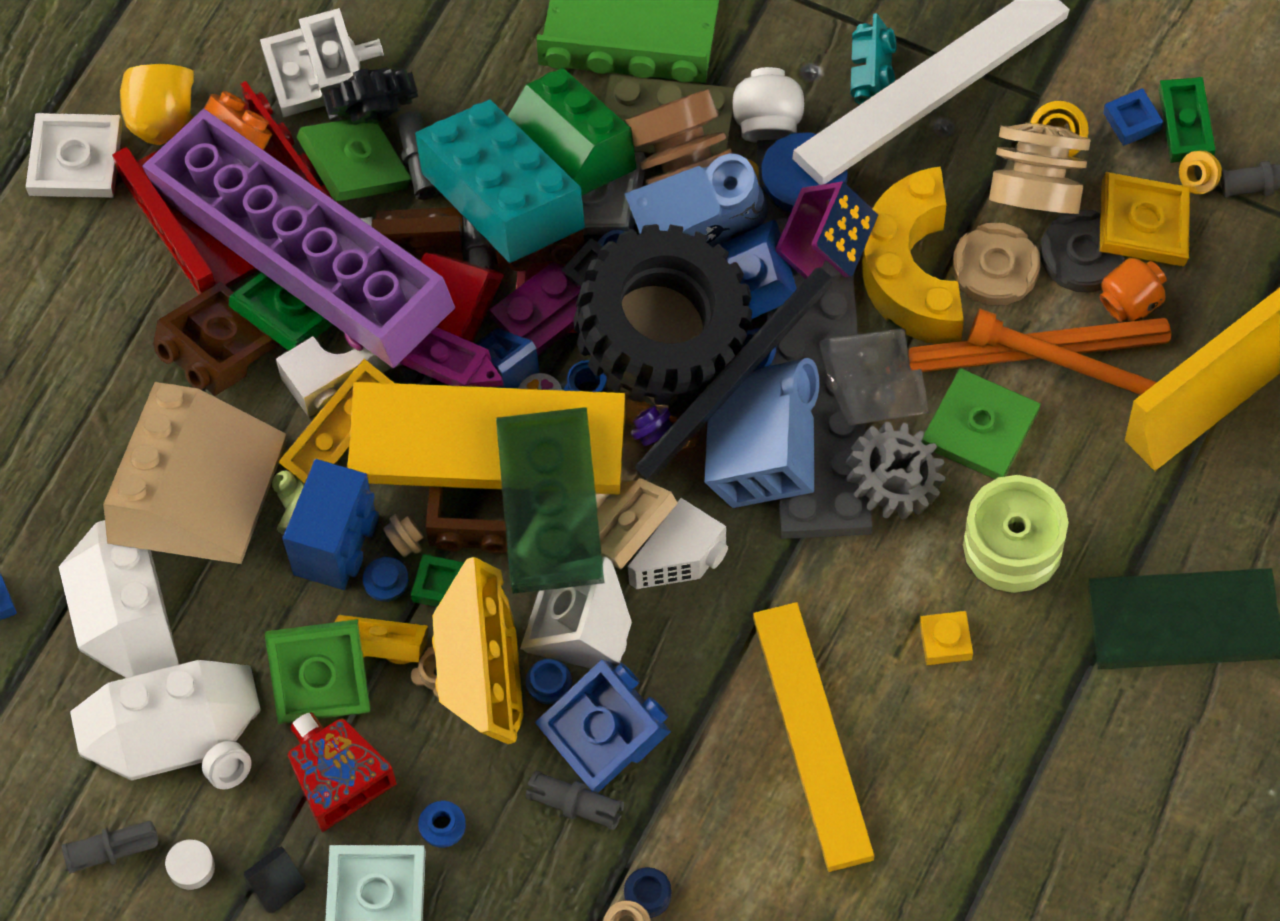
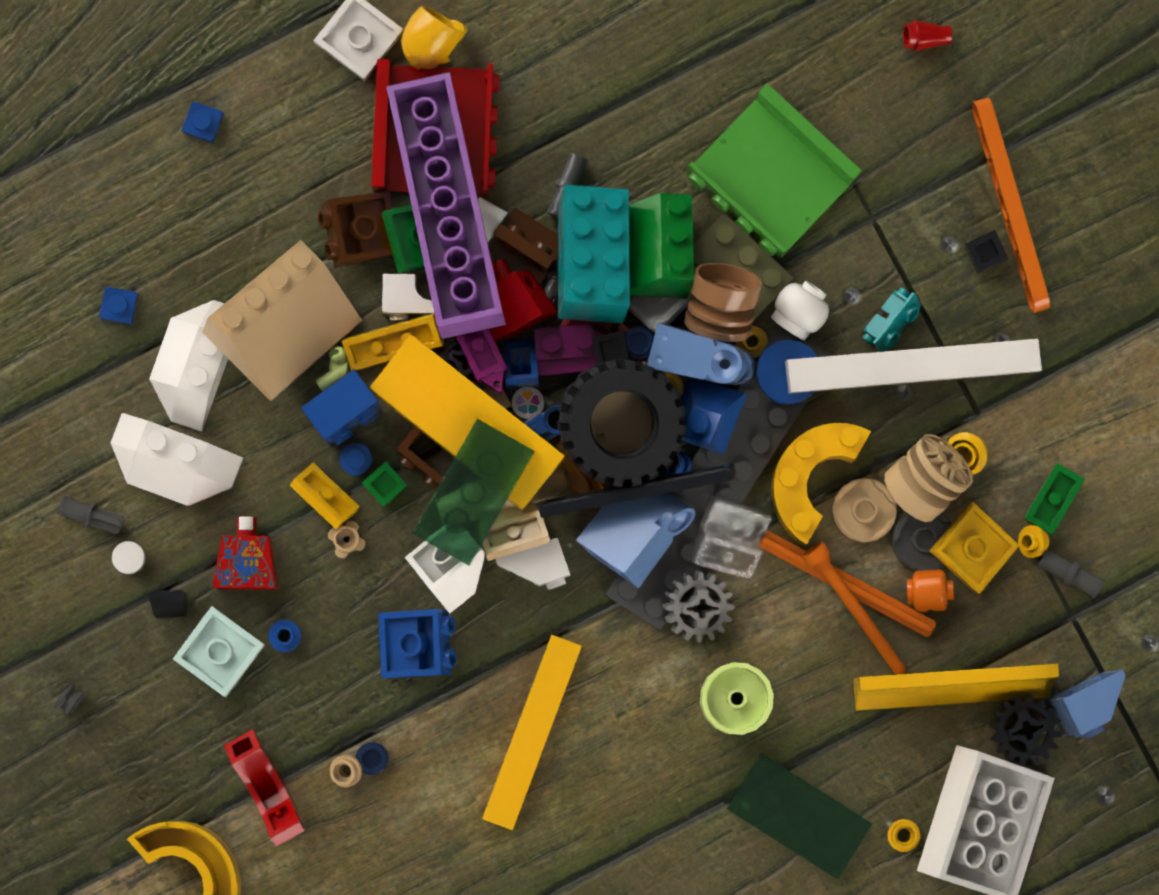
camera: 30 degrees right, 20 degrees up
white tile [202,741,251,789] -> none
orange plate [203,91,272,150] -> none
white plate [260,8,384,117] -> none
bright green plate [265,619,371,724] -> none
bright green plate [296,119,412,202] -> none
black gear [323,67,418,125] -> none
tan plate [383,513,424,557] -> none
yellow wedge [432,557,524,745] -> none
blue plate [526,659,572,704] -> none
dark grey pin [526,771,624,830] -> none
dark purple plate [630,406,673,446] -> none
piece [776,181,878,279] -> none
yellow plate [920,611,973,665] -> none
bright green plate [921,368,1041,479] -> none
blue plate [1103,88,1163,146] -> none

